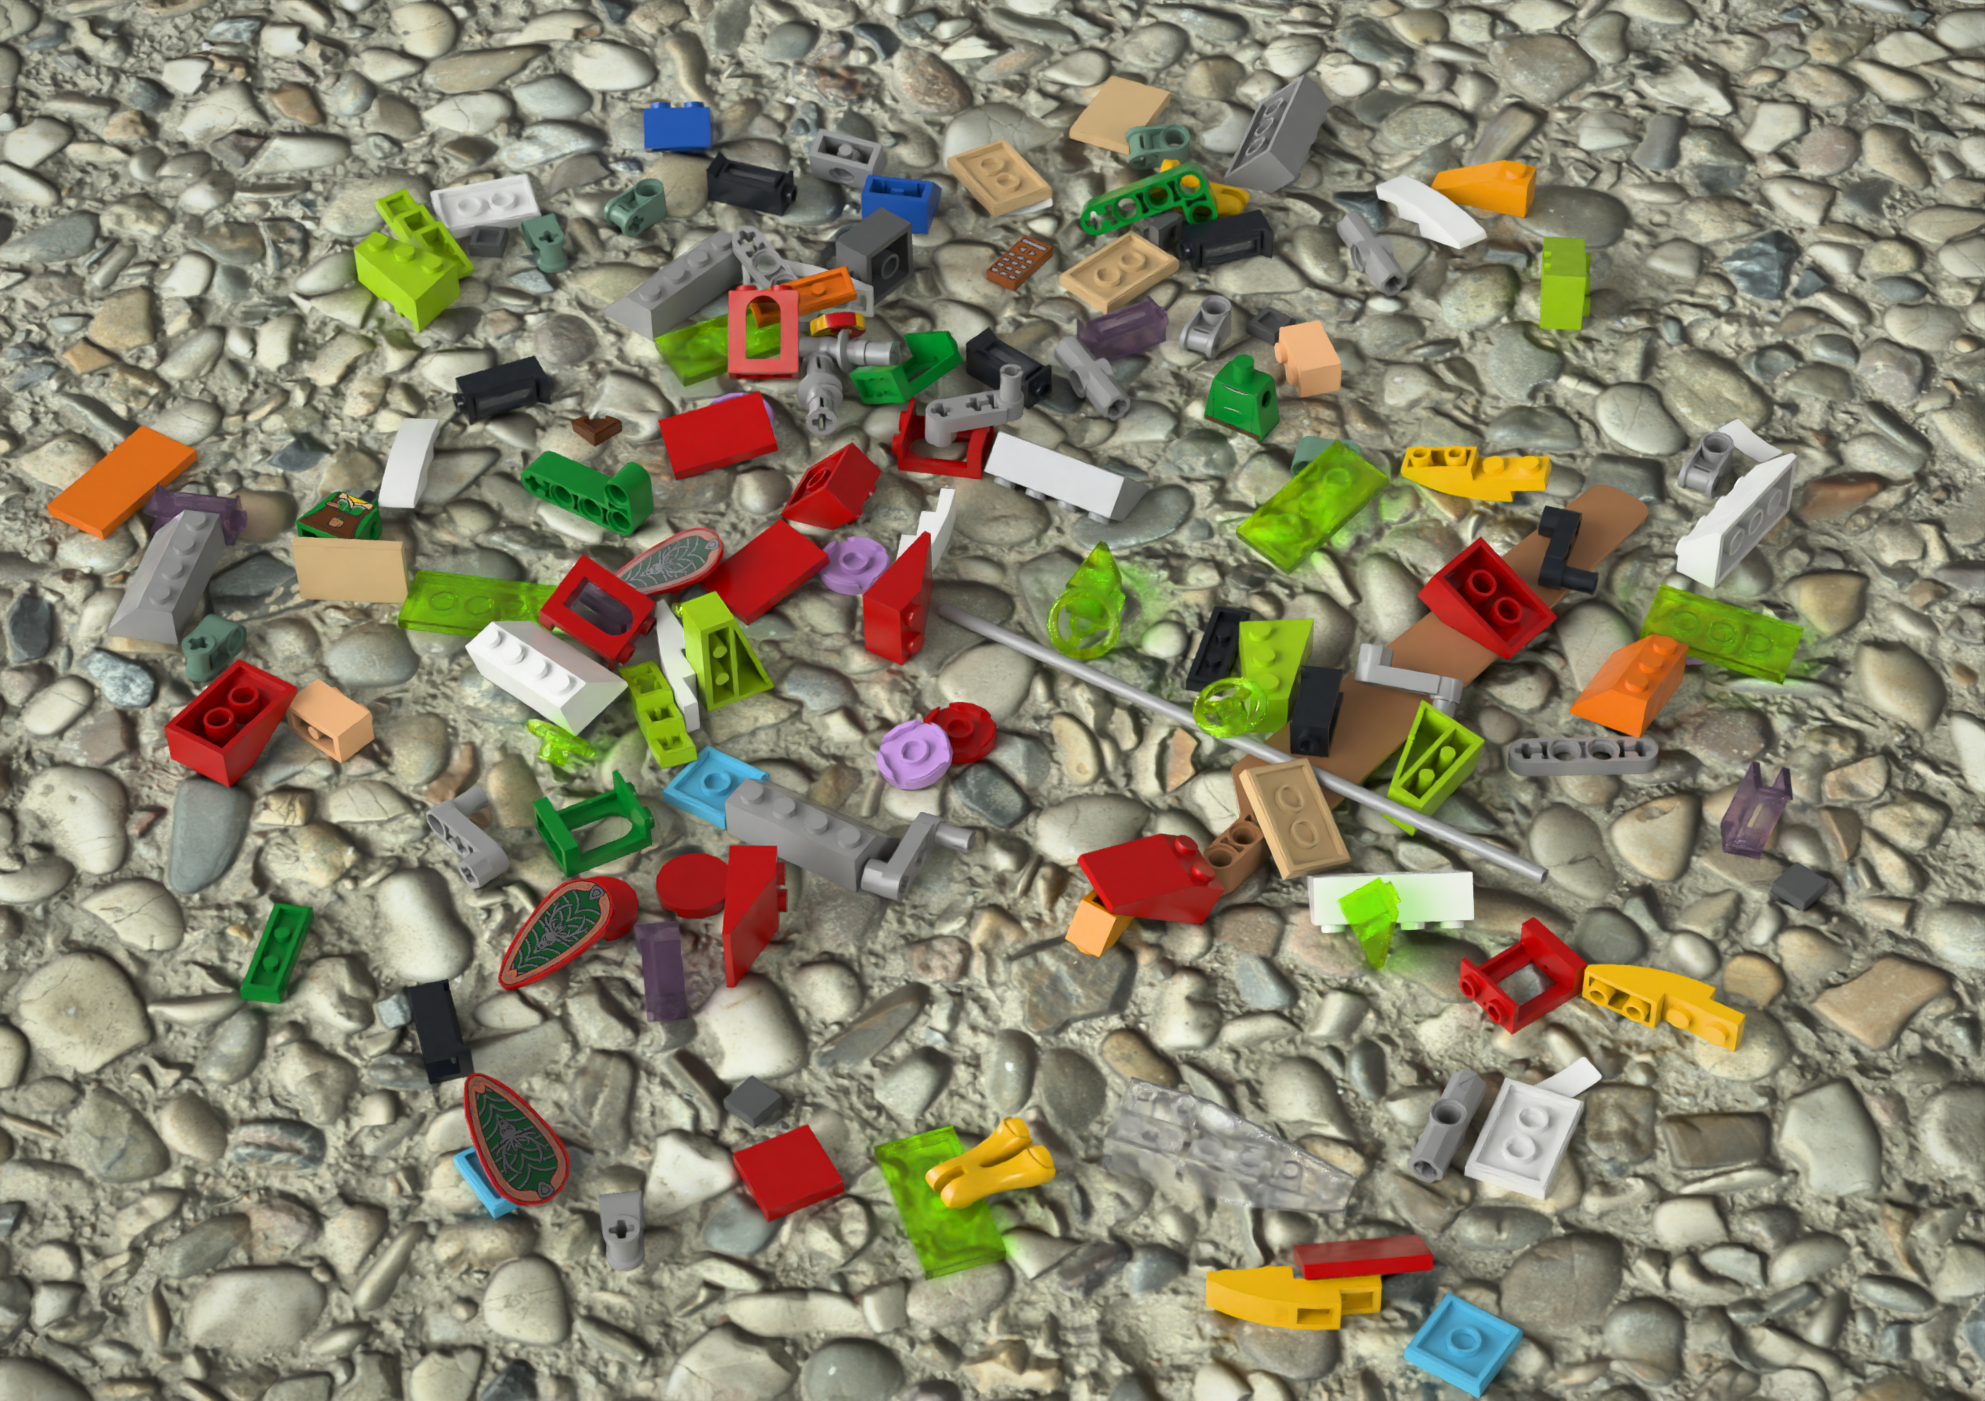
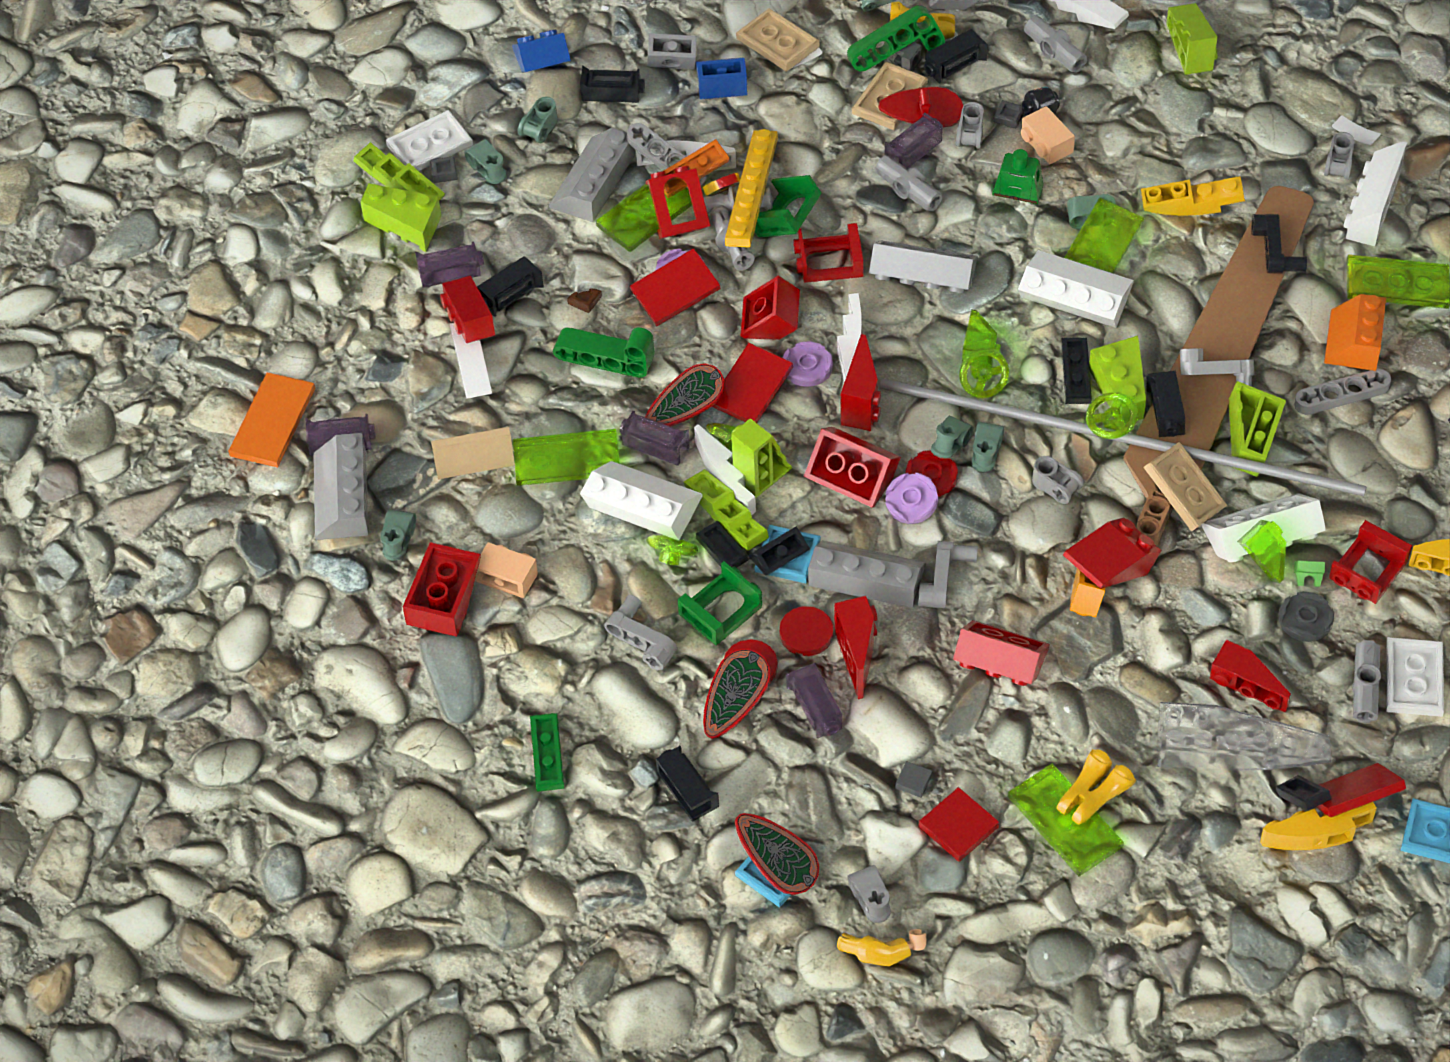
camera: 15 degrees left, 10 degrees up
torso [296,490,382,540] -> none
red panel [539,554,657,672] -> none
dark grey brick [835,207,914,306] -> none
light grey beam [925,364,1024,447] -> none
black window [966,327,1052,410] -> none
dark orange tile [986,235,1053,292] -> none
red slope [1417,537,1557,660] -> none
white sticker [1533,1057,1602,1098] -> none
none -> clear purple window [415,241,484,288]
none -> red brick [440,276,495,343]
none -> black tile [696,521,749,568]
none -> yellow plate [725,129,778,247]
none -> black slope [749,526,810,576]
none -> red slope [803,426,901,508]
none -> yellow arm [837,929,926,966]
none -> red shield [878,87,963,128]
none -> sand green piece [931,415,974,458]
none -> slope [953,620,1050,686]
none -> sand green piece [972,421,1004,472]
none -> white slope [1018,250,1134,328]
none -> black head [1022,87,1060,115]
none -> light grey piece [1032,456,1084,504]
none -> red slope [1210,640,1291,713]
none -> black tile [1276,775,1332,811]
none -> dark grey tile [1279,591,1334,642]
none -> bright green tile [1294,561,1325,587]

